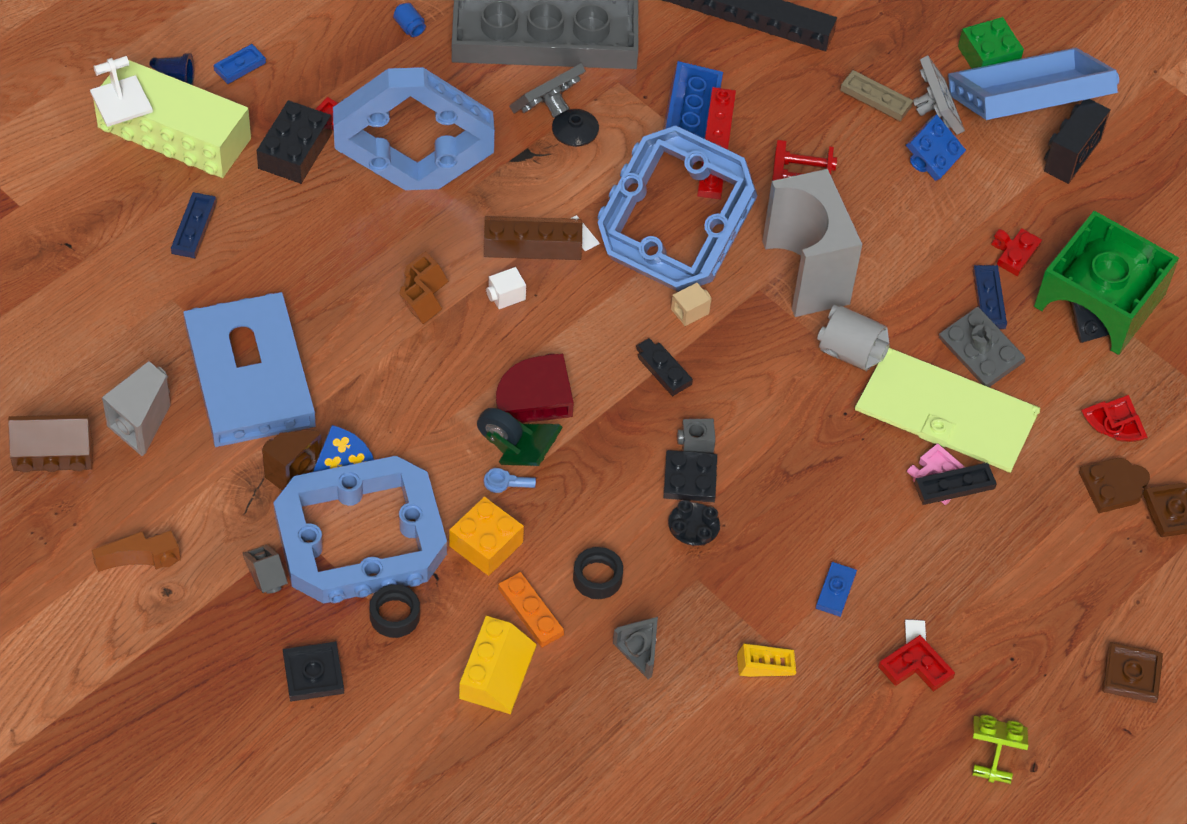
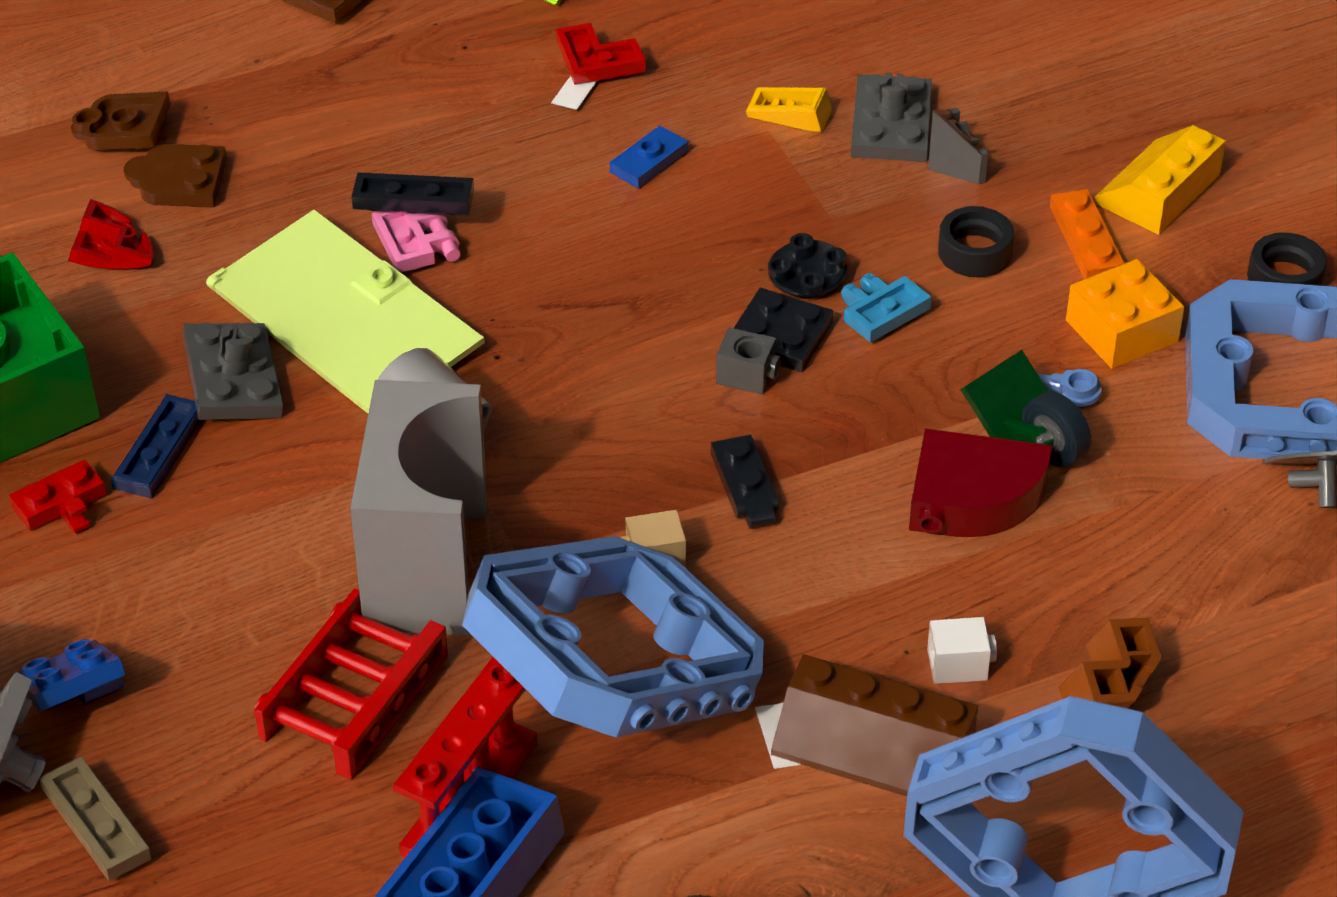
camera: 155 degrees left, 10 degrees down
none -> dark azure hinge [840,273,932,343]
none -> dark grey plate [851,73,932,162]

